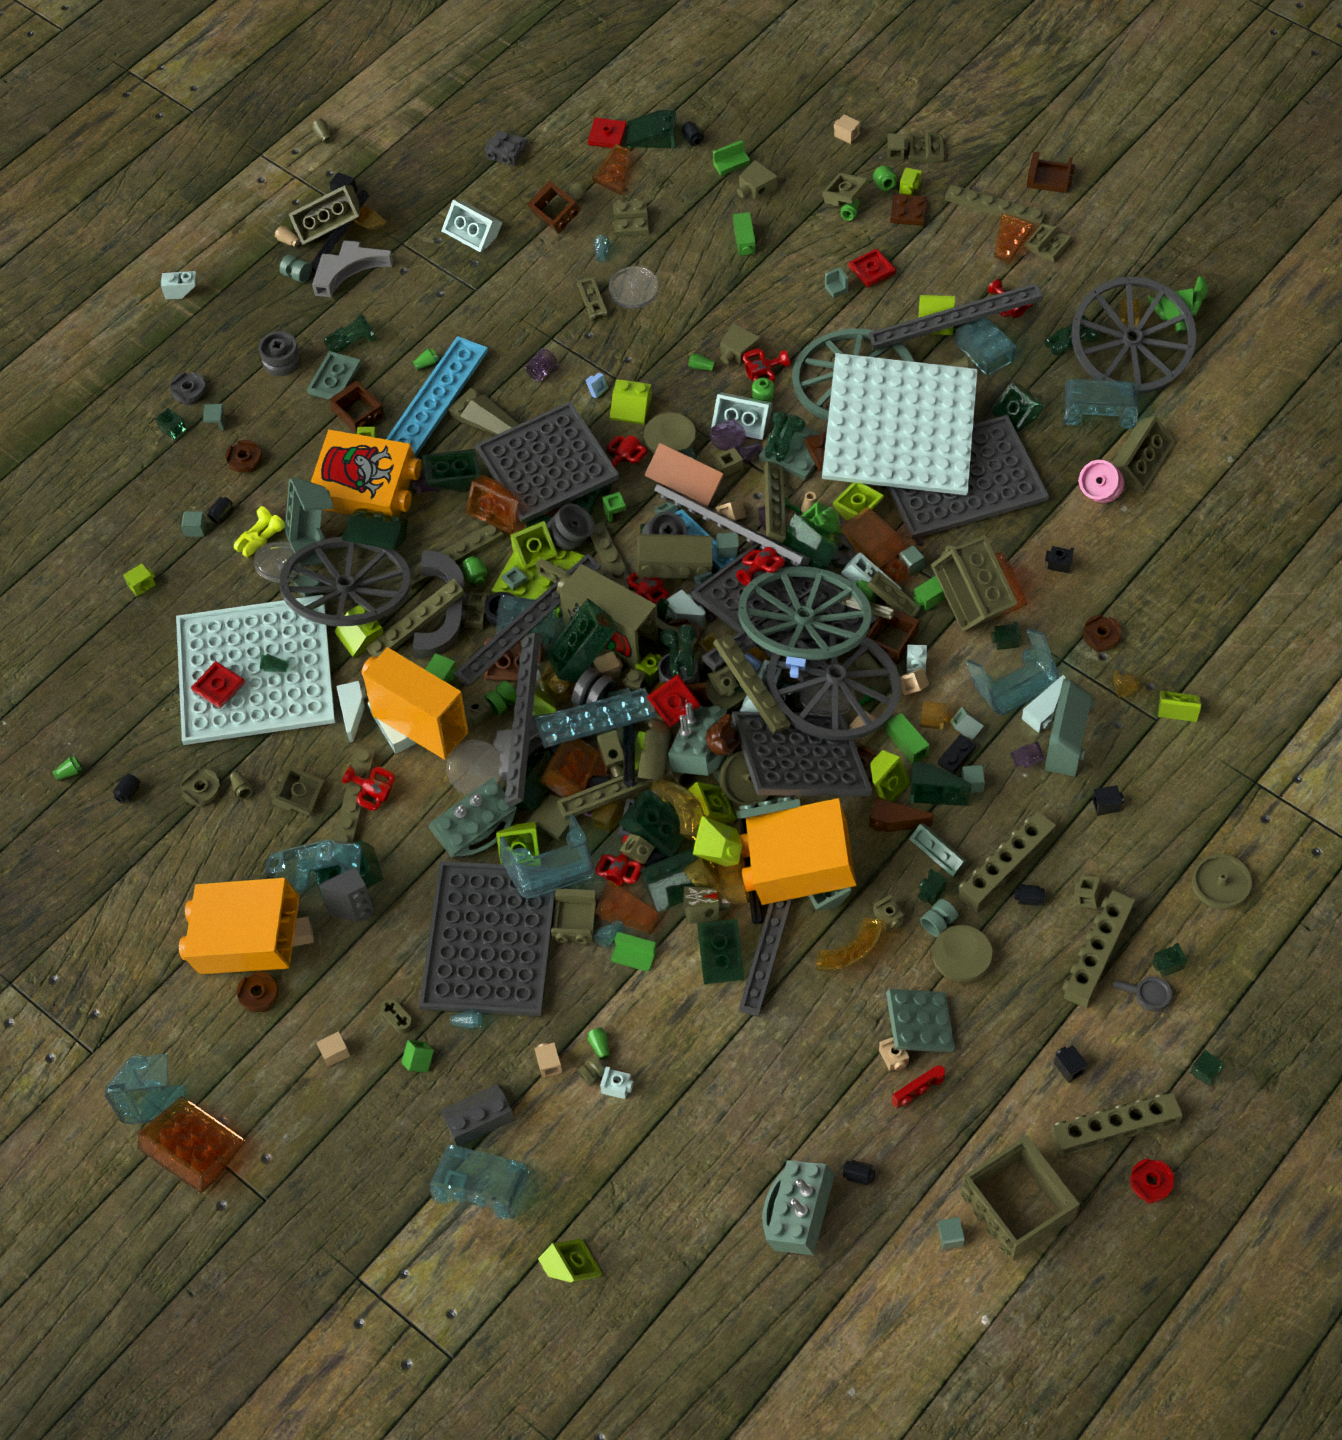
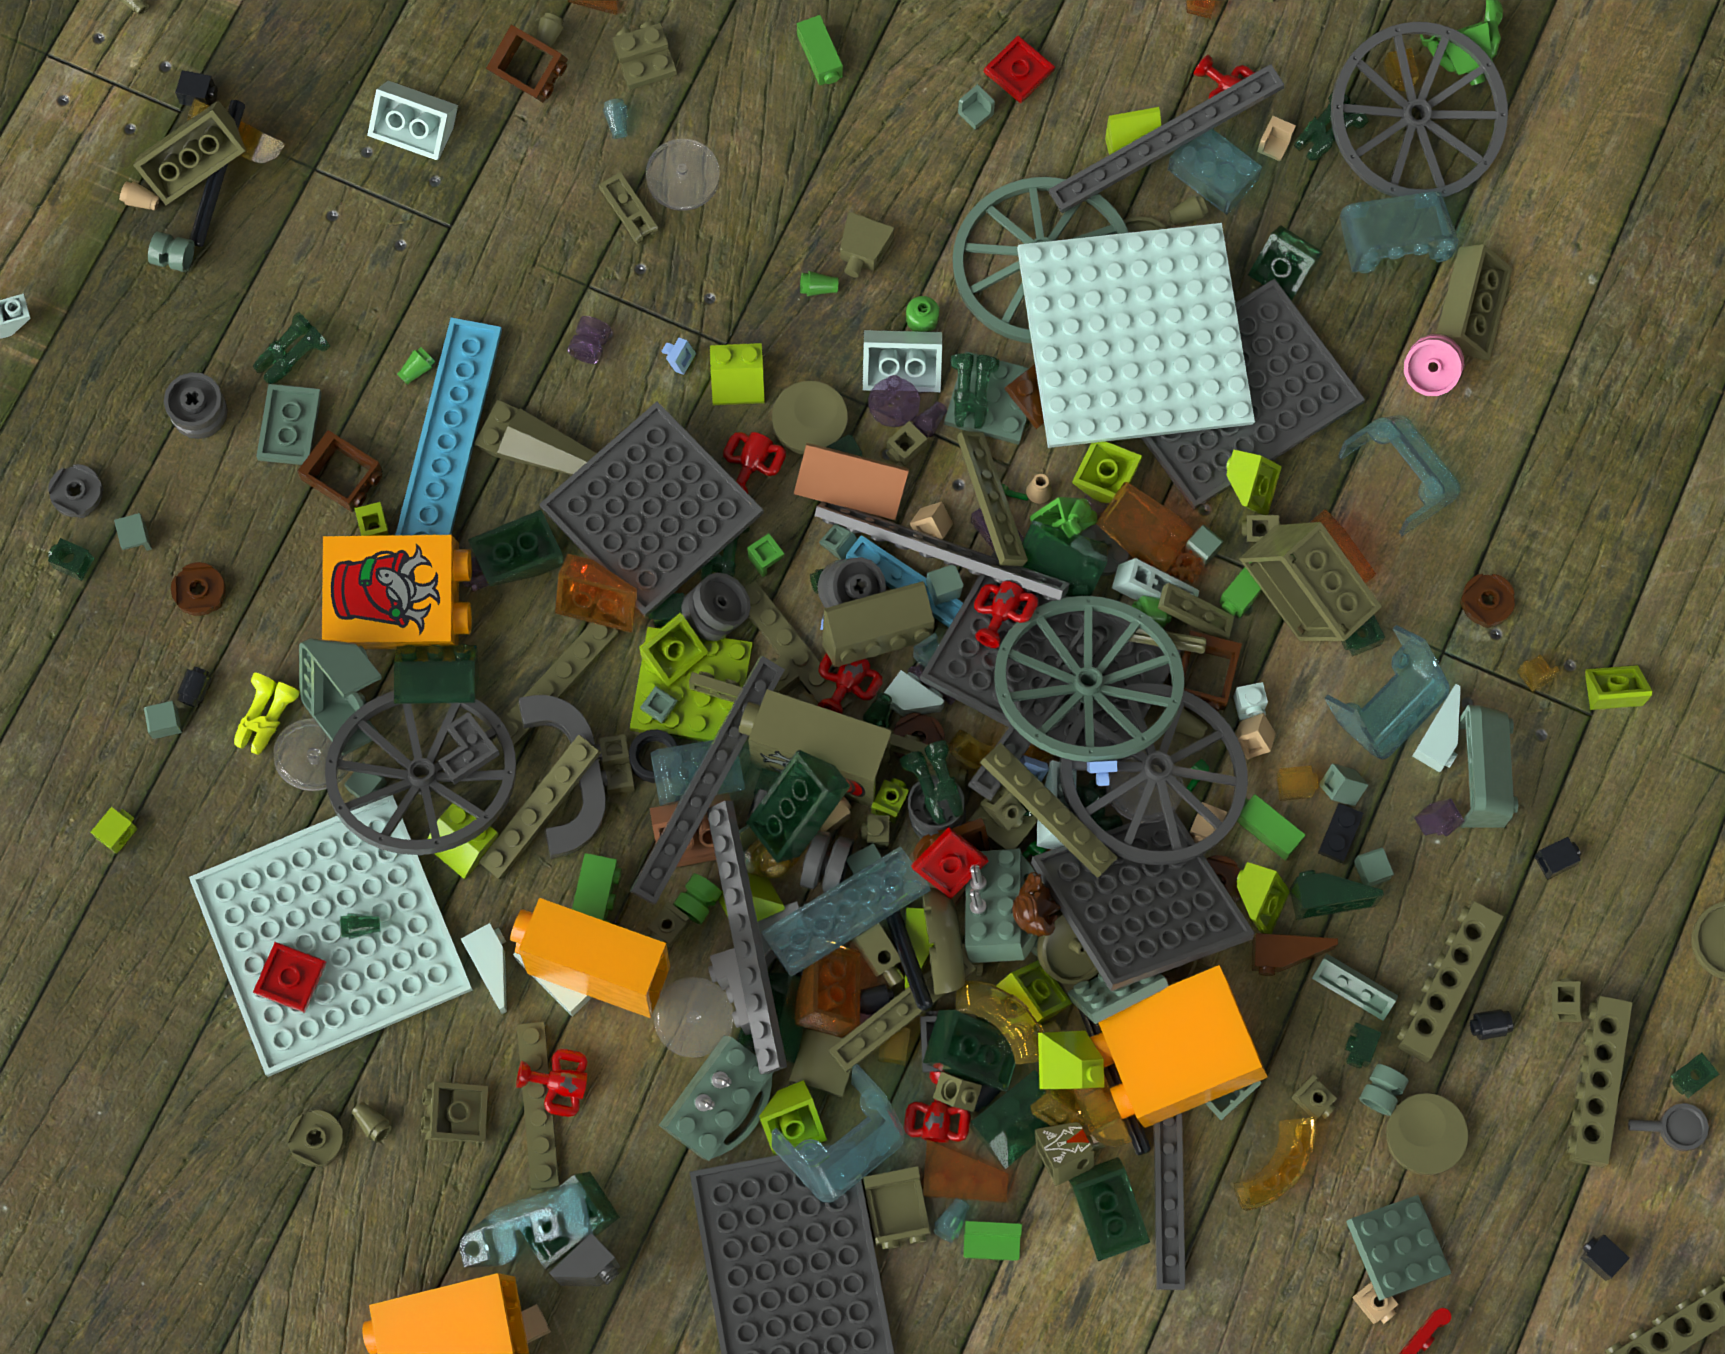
camera: 20 degrees left, 15 degrees up
bright green cone [52,756,83,781] -> none
black brick [113,774,140,803] -> none
light grey arch [312,240,393,297] -> none
bright green head [461,556,488,585] -> none
red piece [743,348,790,383] -> none
black brick [1045,546,1074,573] -> none
none -> dark grey plate [438,712,500,785]
none -> lime slope [1226,449,1282,515]
none -> tan panel [1257,116,1296,161]
none -> clear light blue windscreen [1338,415,1460,536]

